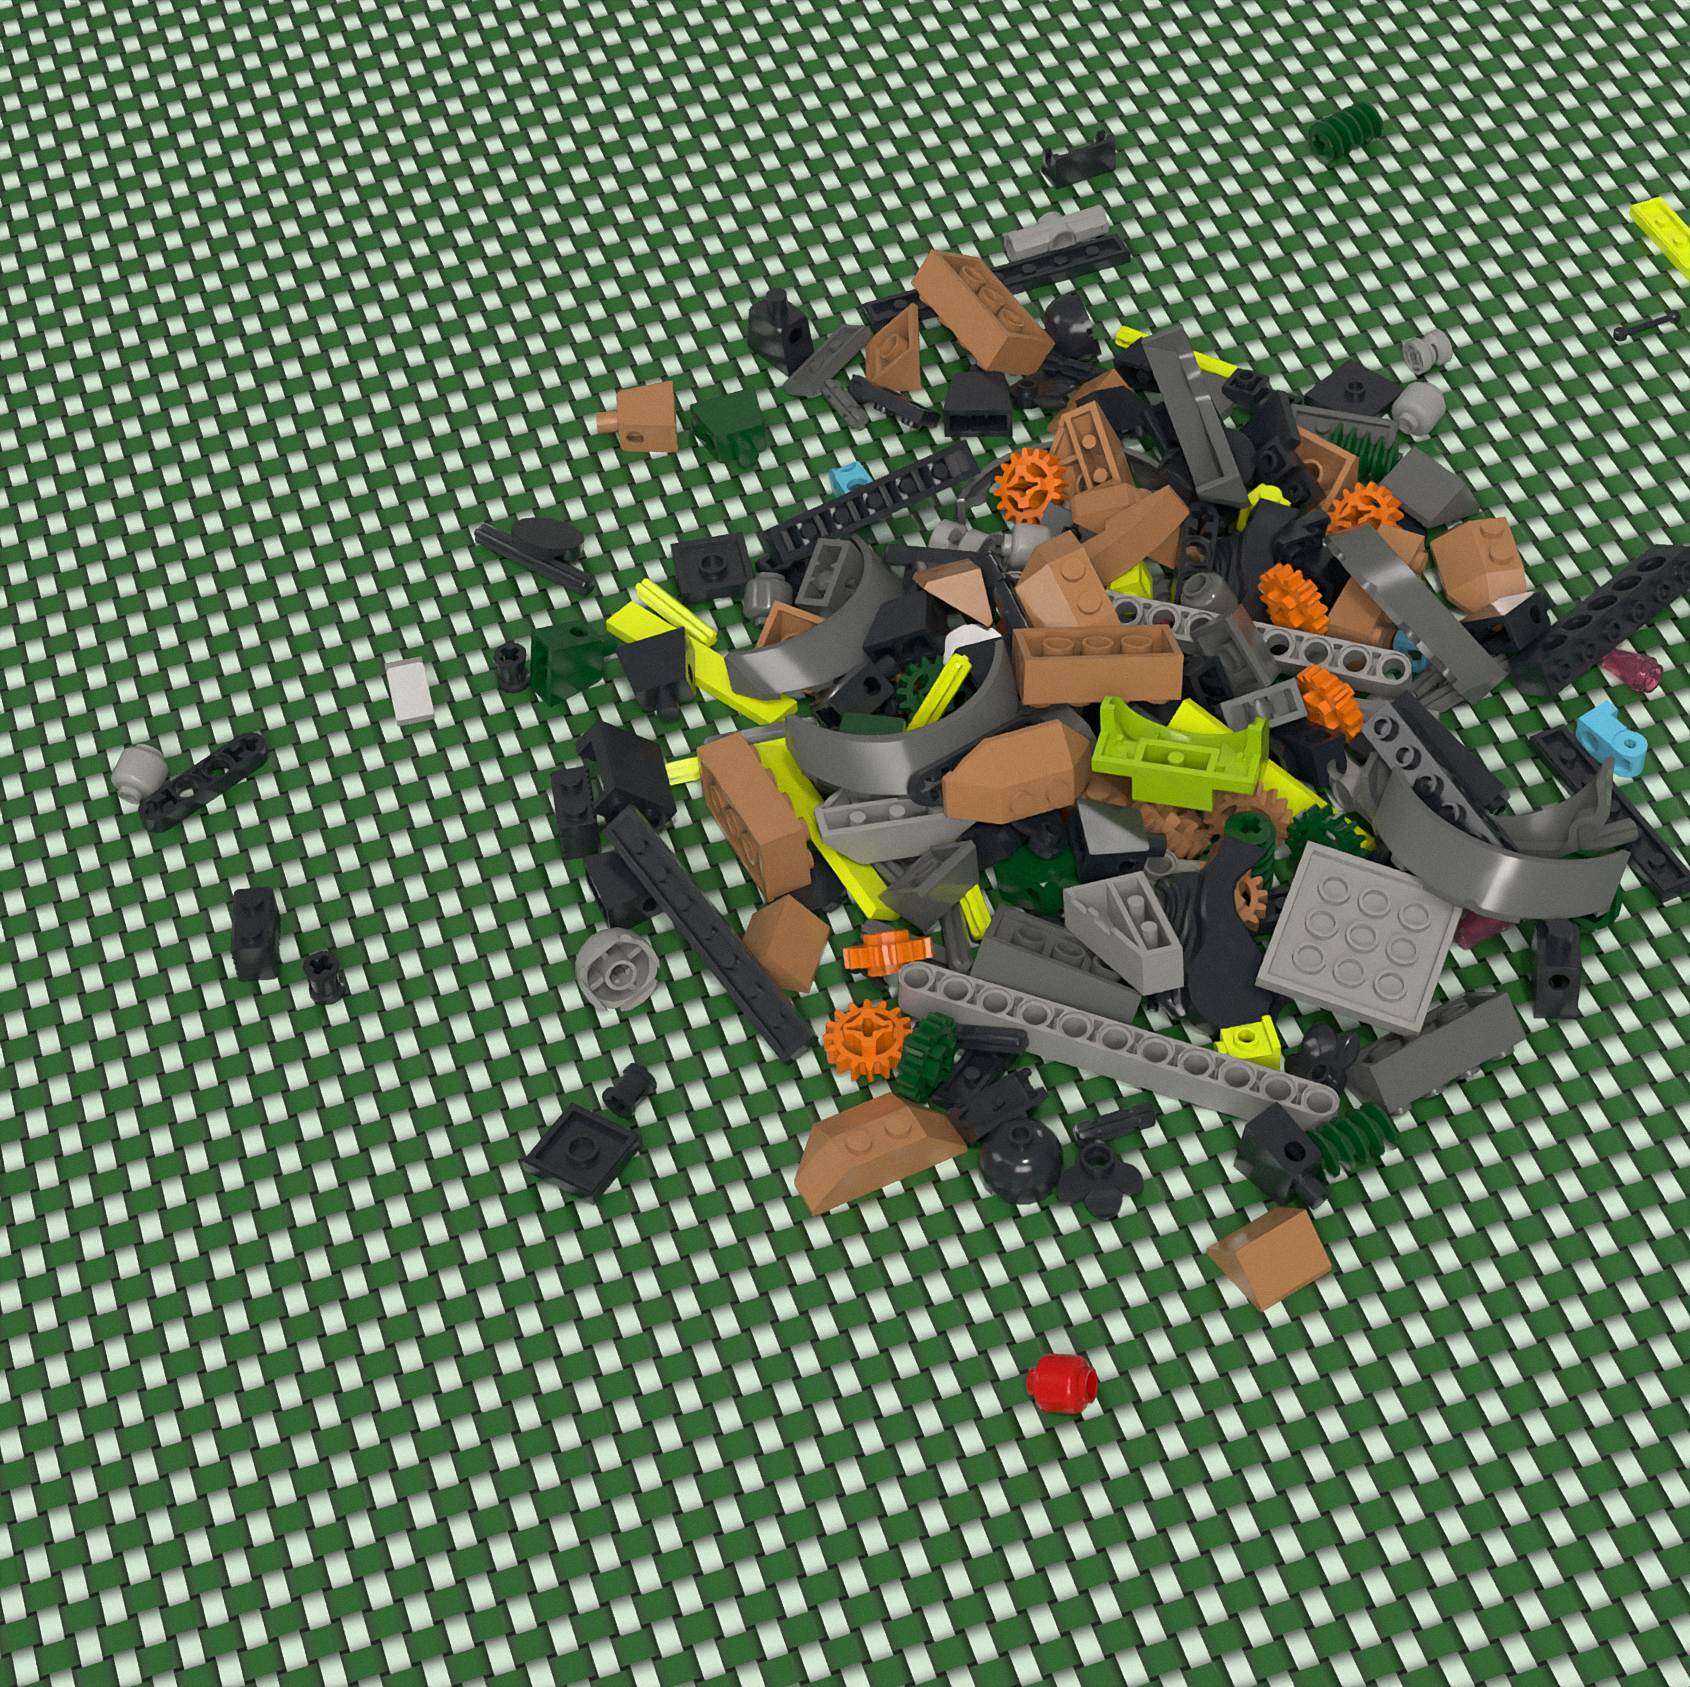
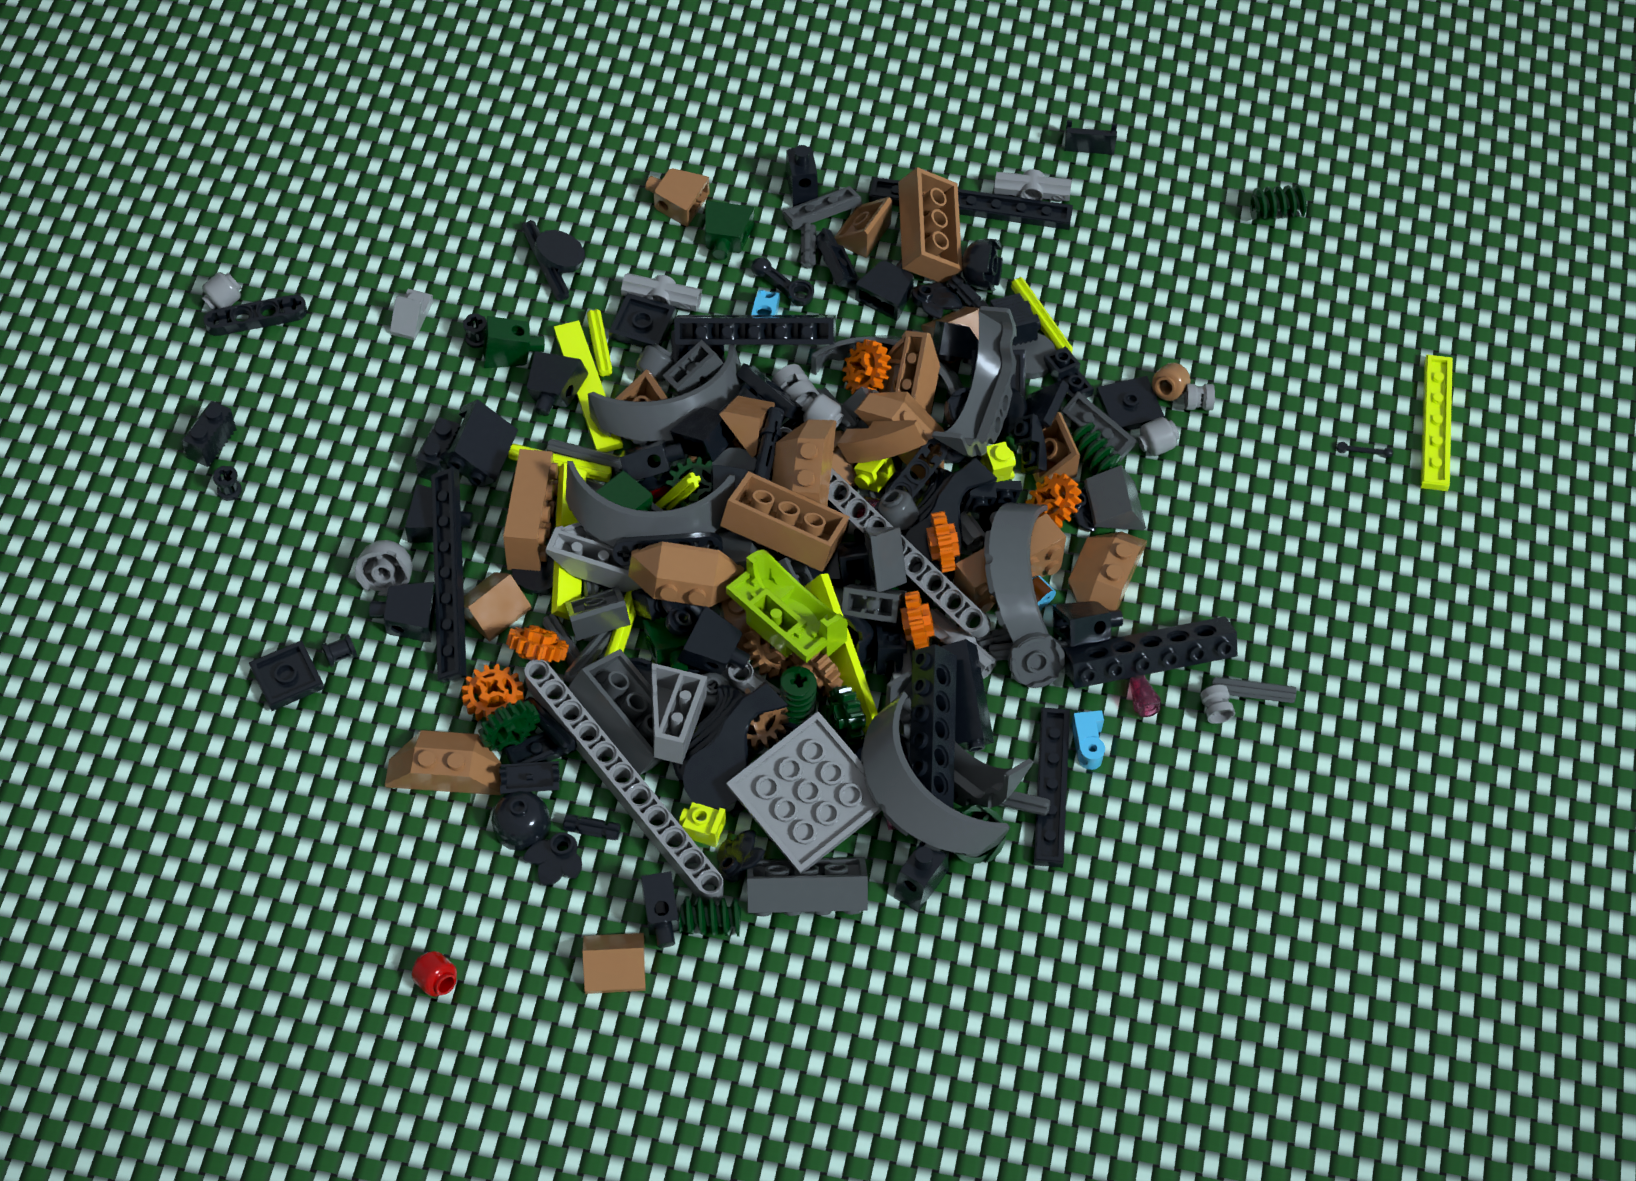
camera: 25 degrees right, 10 degrees up
none -> black torso [369,582,435,642]
none -> light grey piece [621,273,702,312]
none -> black piece [751,257,814,306]
none -> dark grey tile [1008,632,1065,688]
none -> medium nougat head [1152,363,1191,401]

